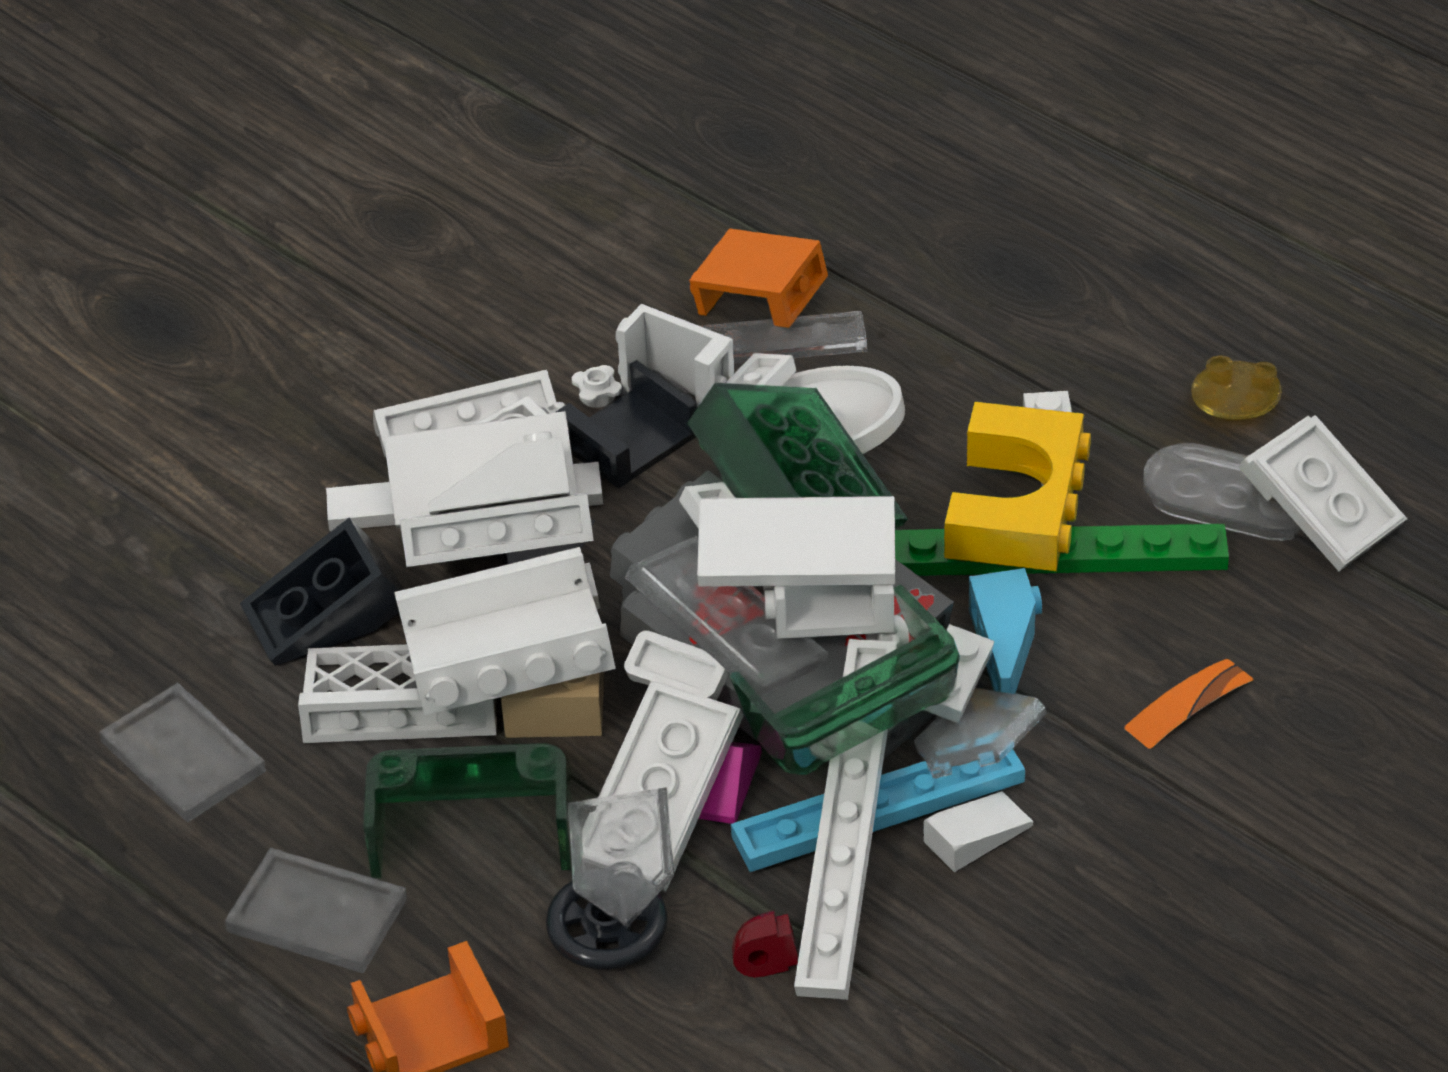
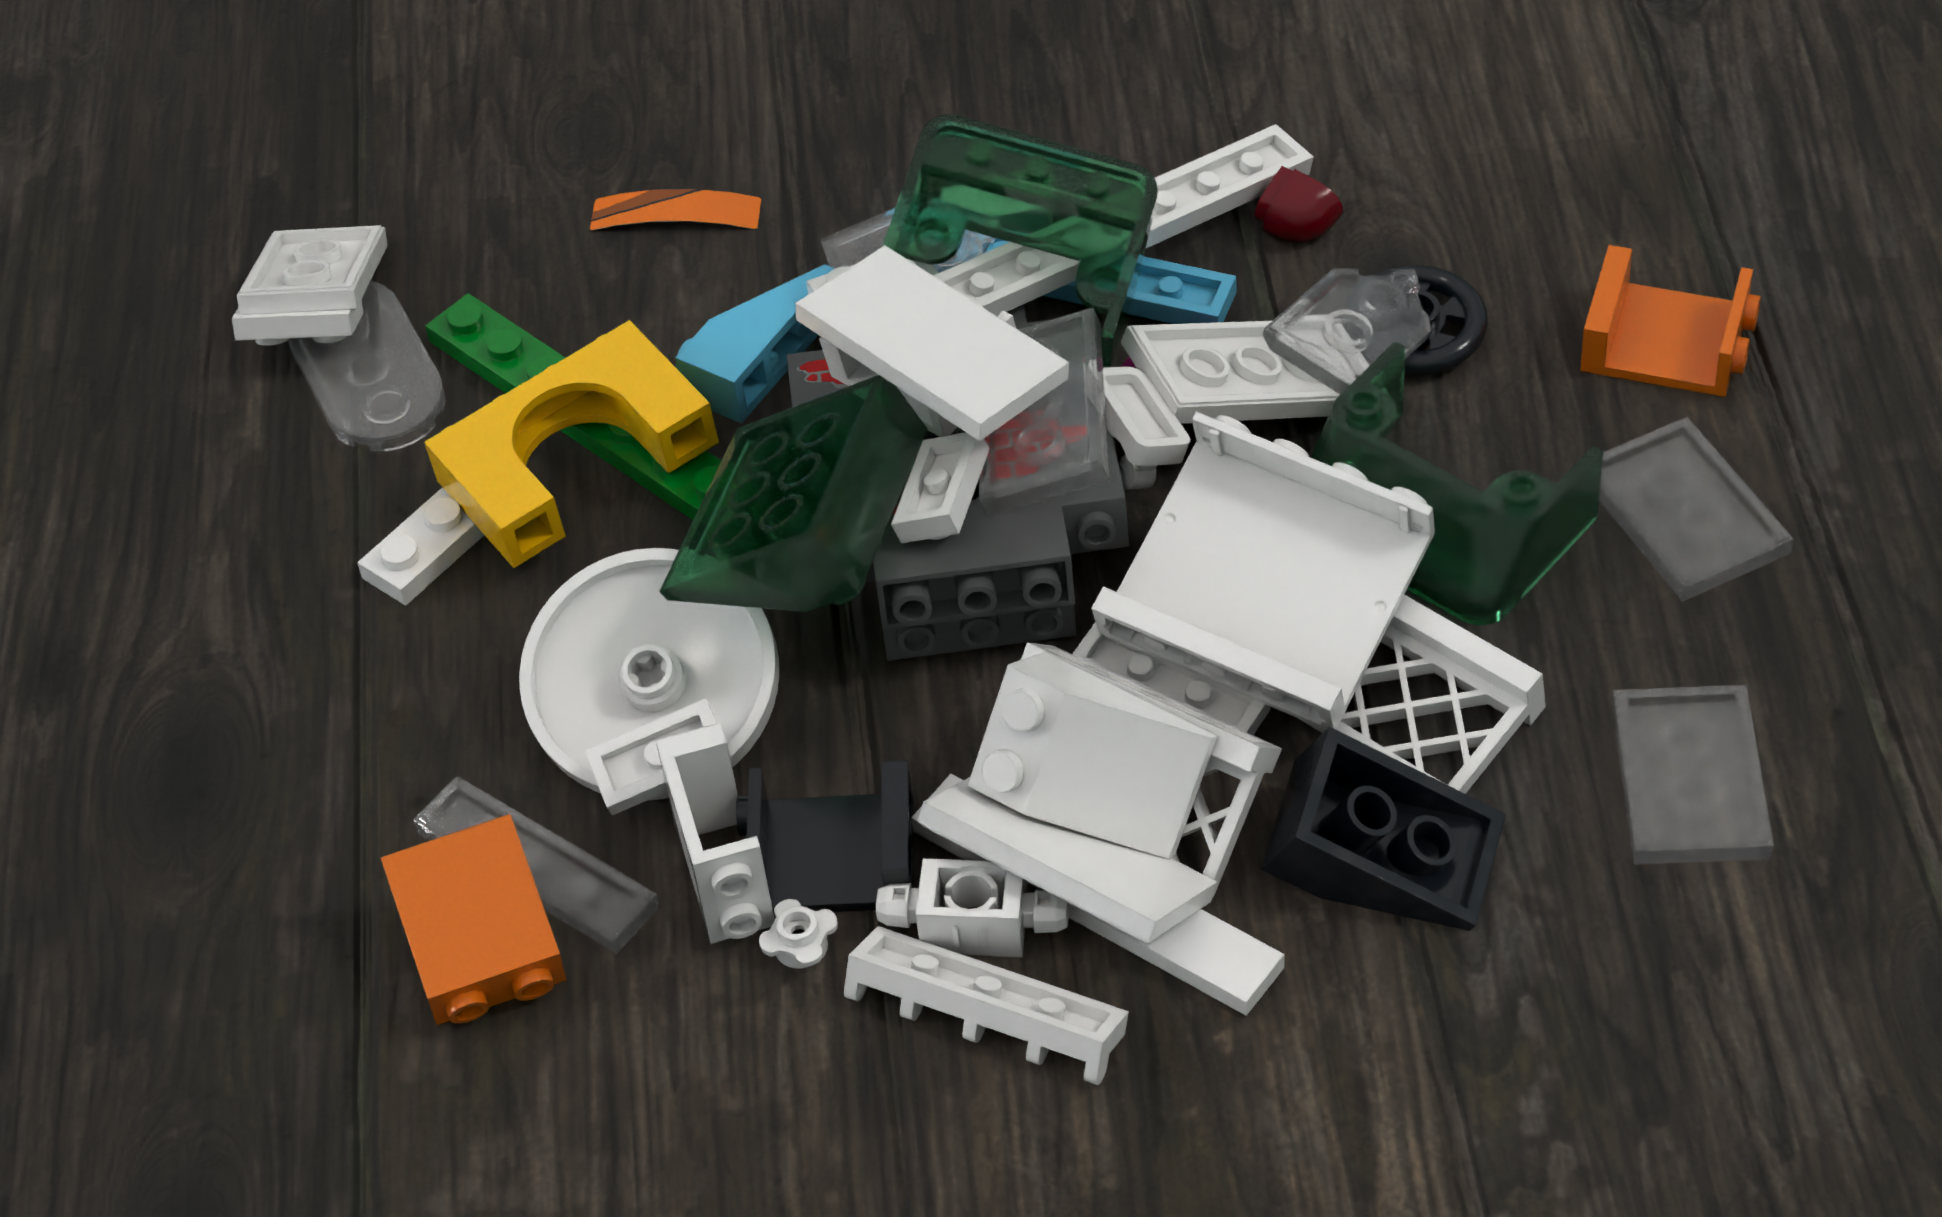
camera: 135 degrees left, 5 degrees up
clear yellow dish [1191,355,1282,420] -> none

